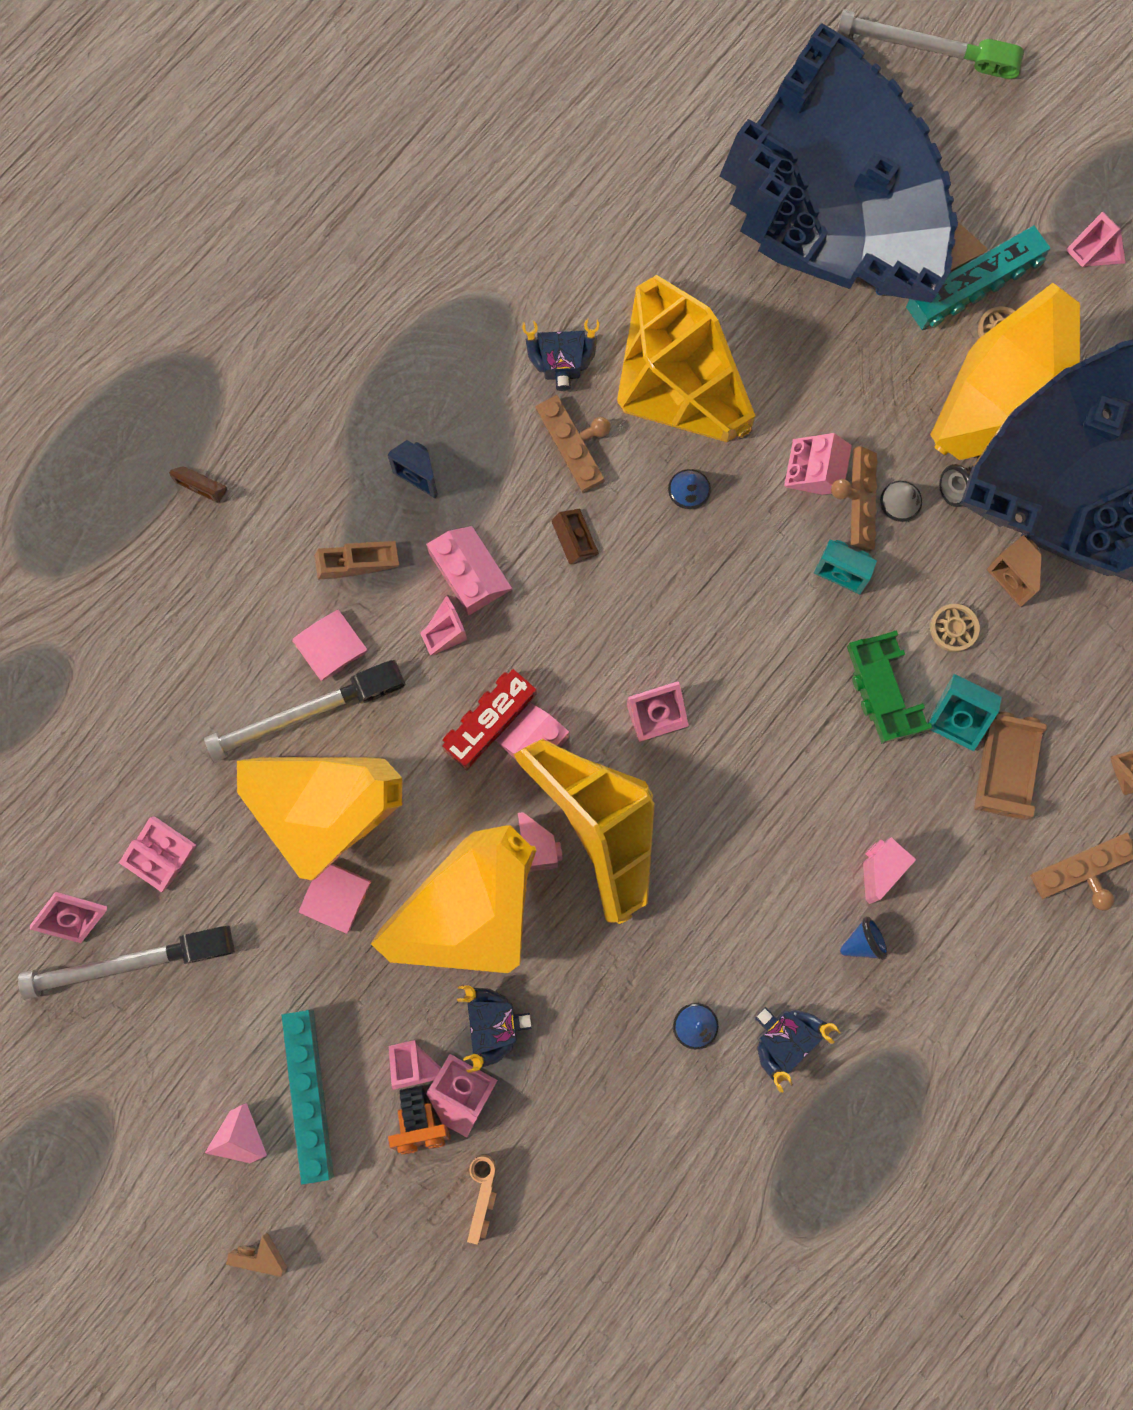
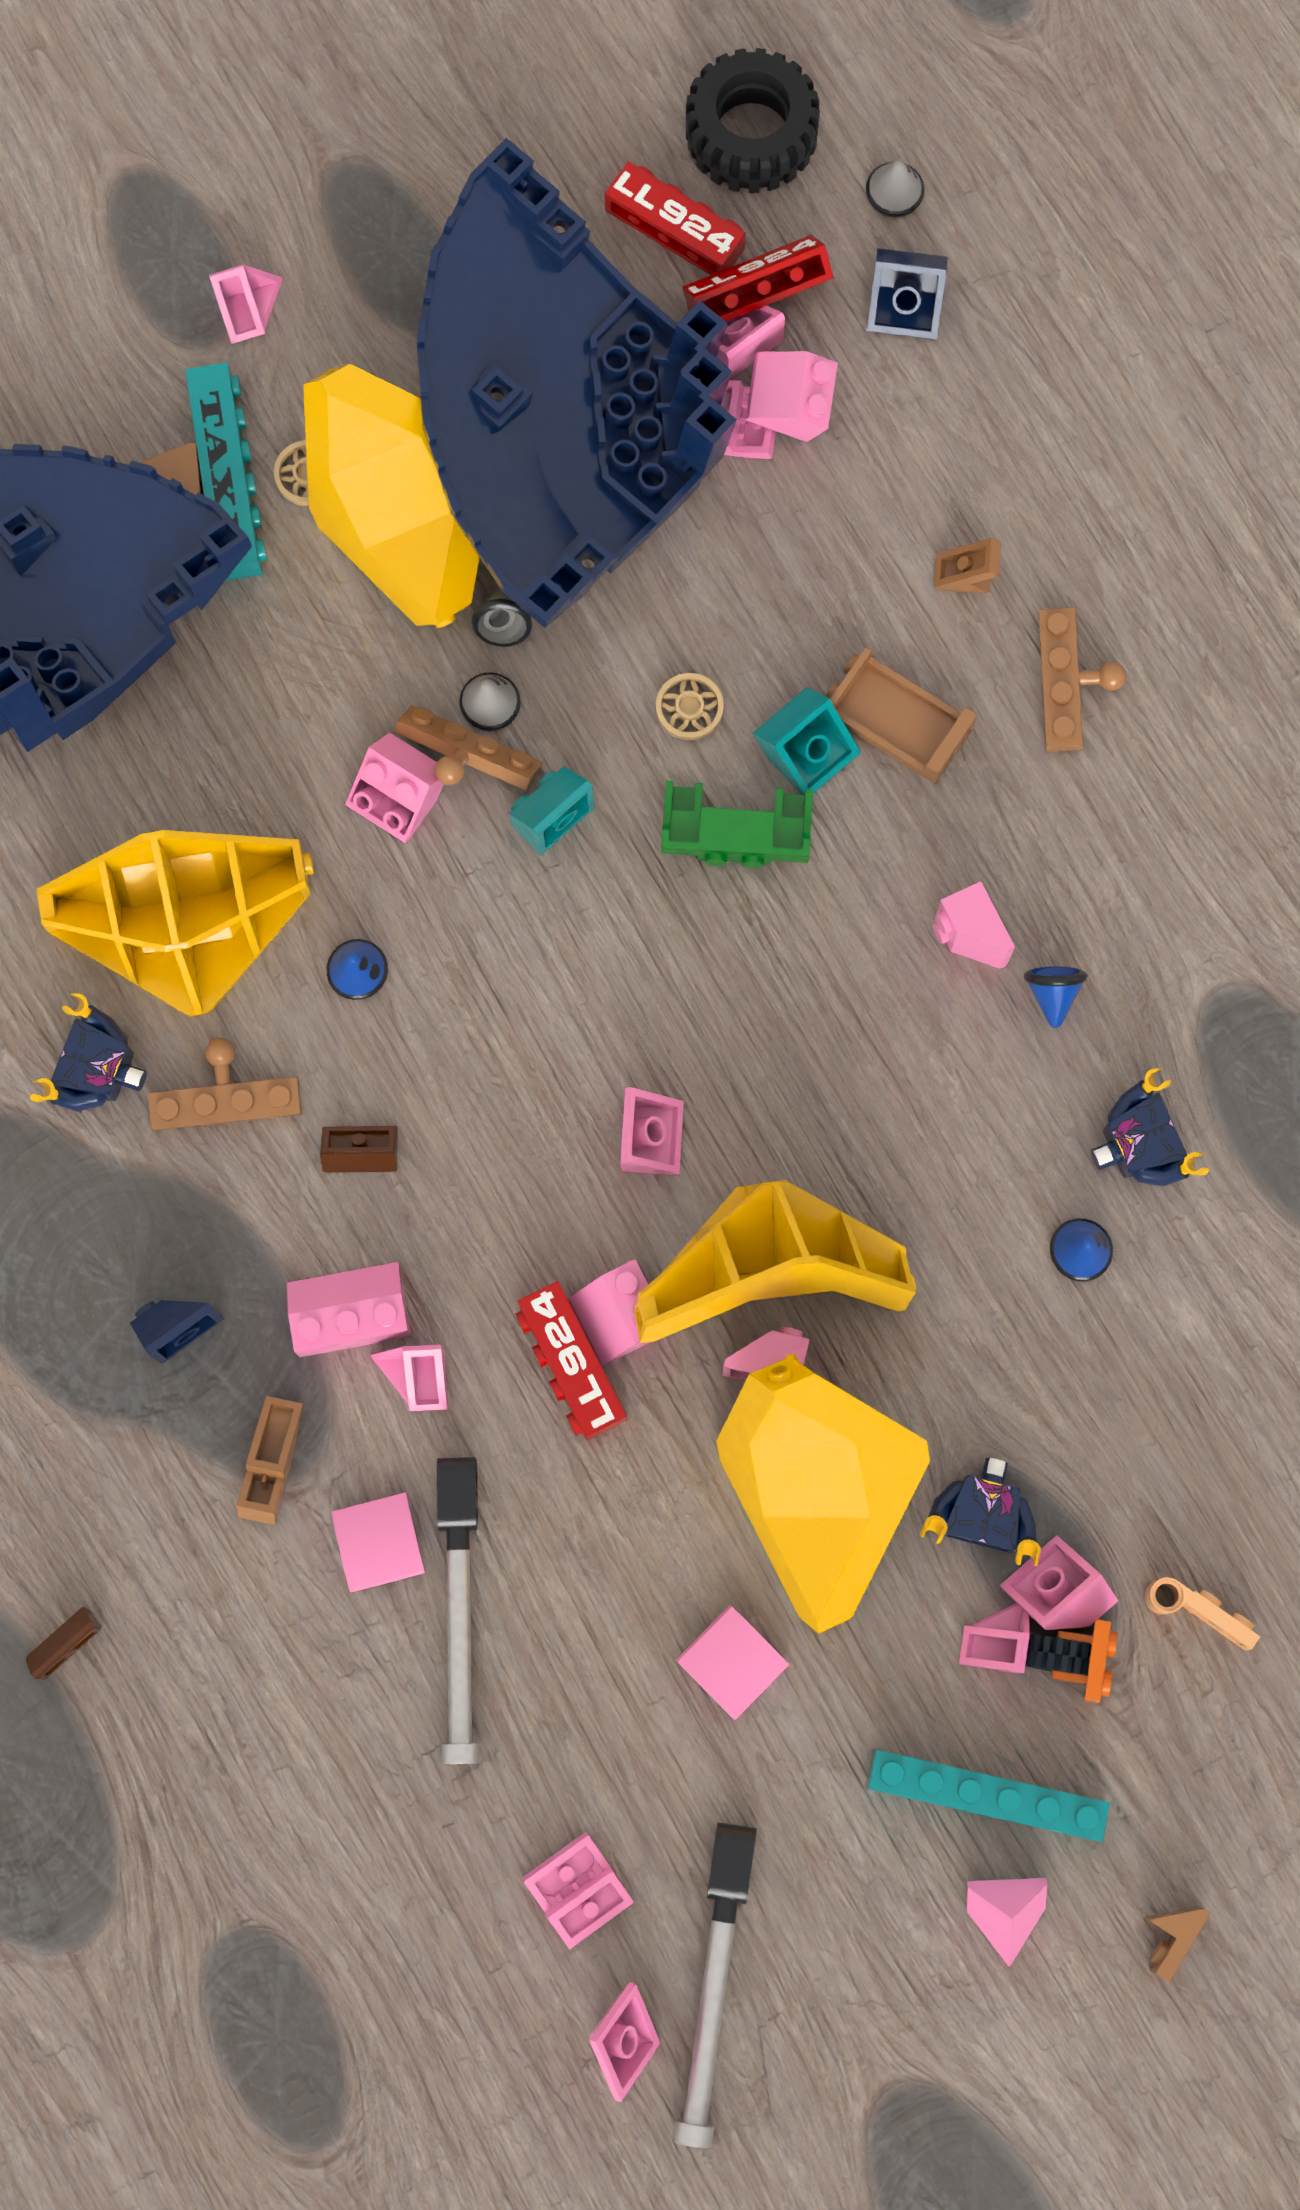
camera: 65 degrees left, 0 degrees up
yellow panel [237,757,402,880] -> none
medium nougat slope [987,535,1041,607] -> none

